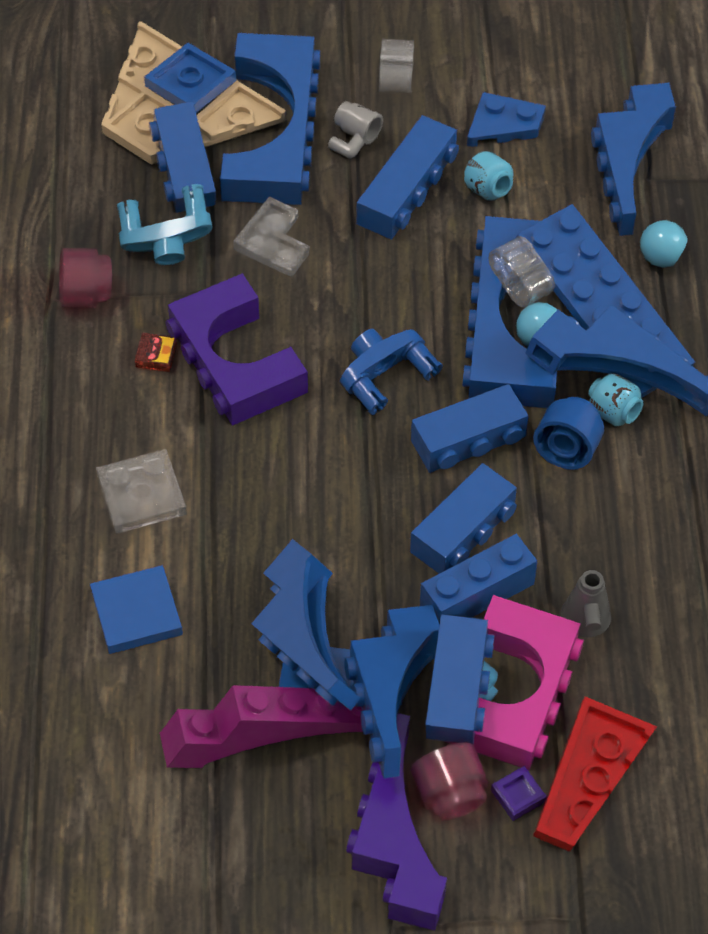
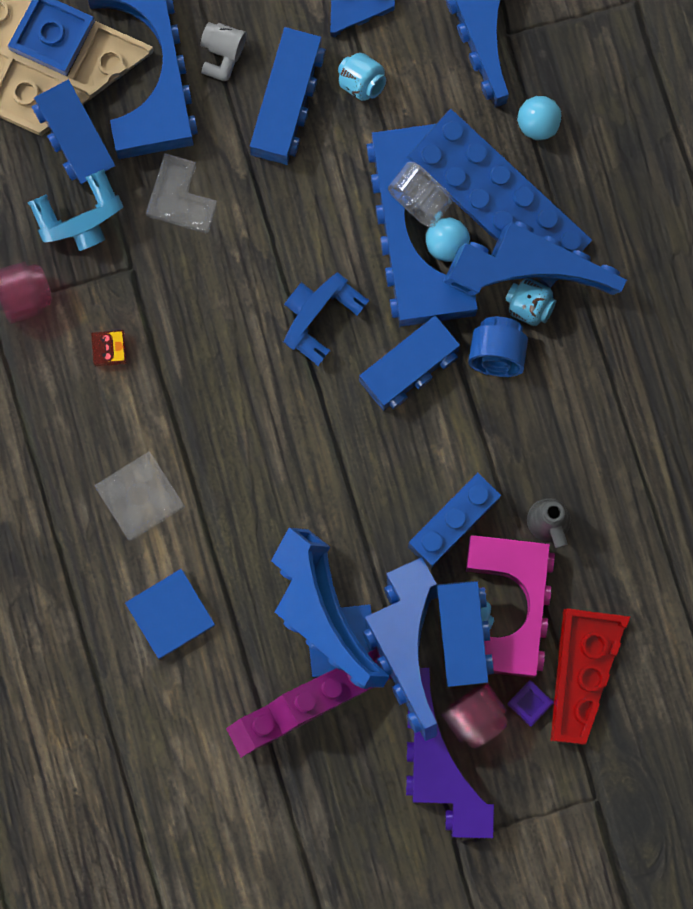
camera: 15 degrees left, 25 degrees up
dark purple arch [165,273,308,426] -> none
blue brick [410,463,517,574] -> none

